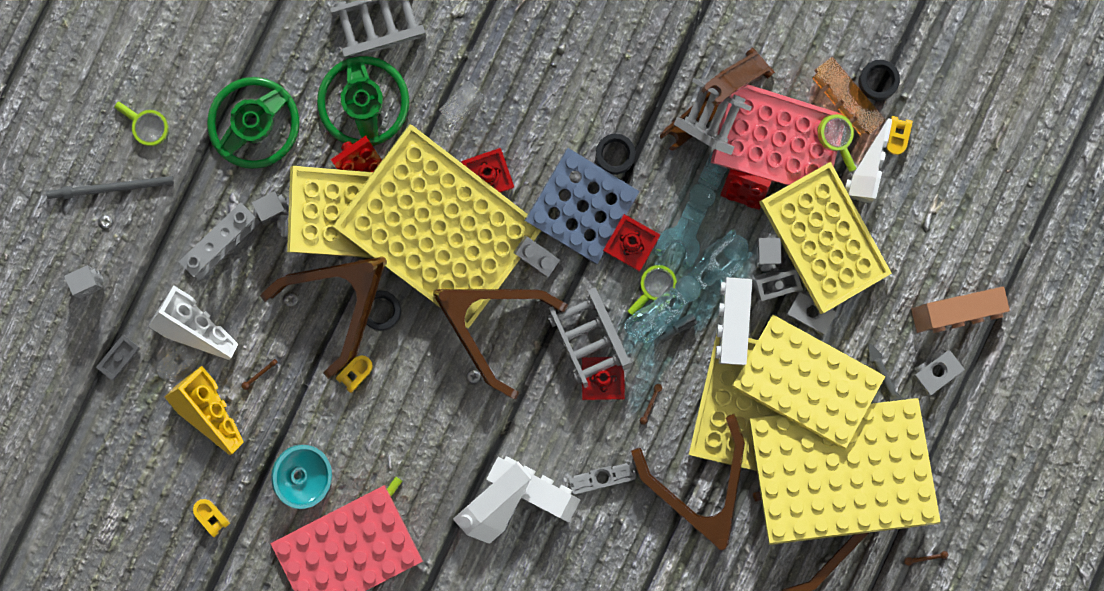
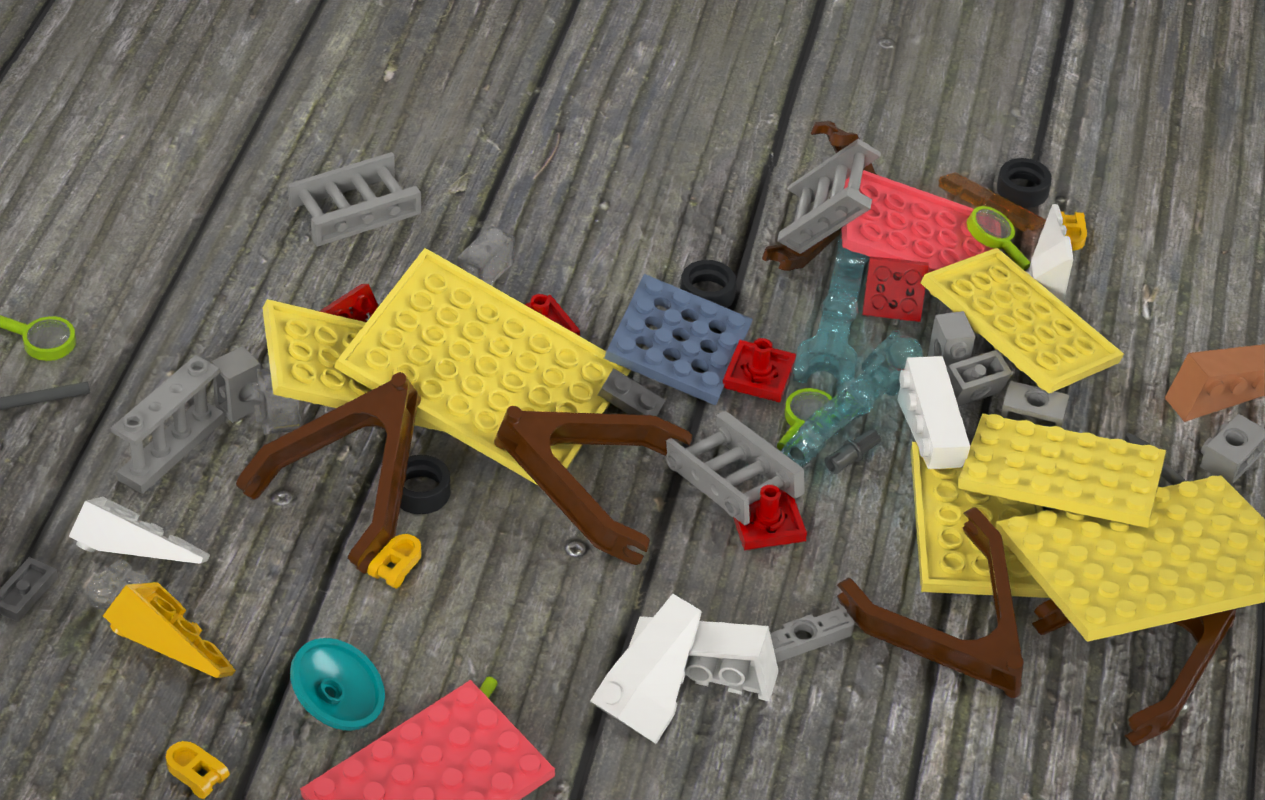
camera: 15 degrees left, 40 degrees down
green piece [207,77,300,169] -> none
reddish brown hinge [241,359,278,390] -> none
green piece [317,56,409,146] -> none
reddish brown hinge [639,384,662,425] -> none

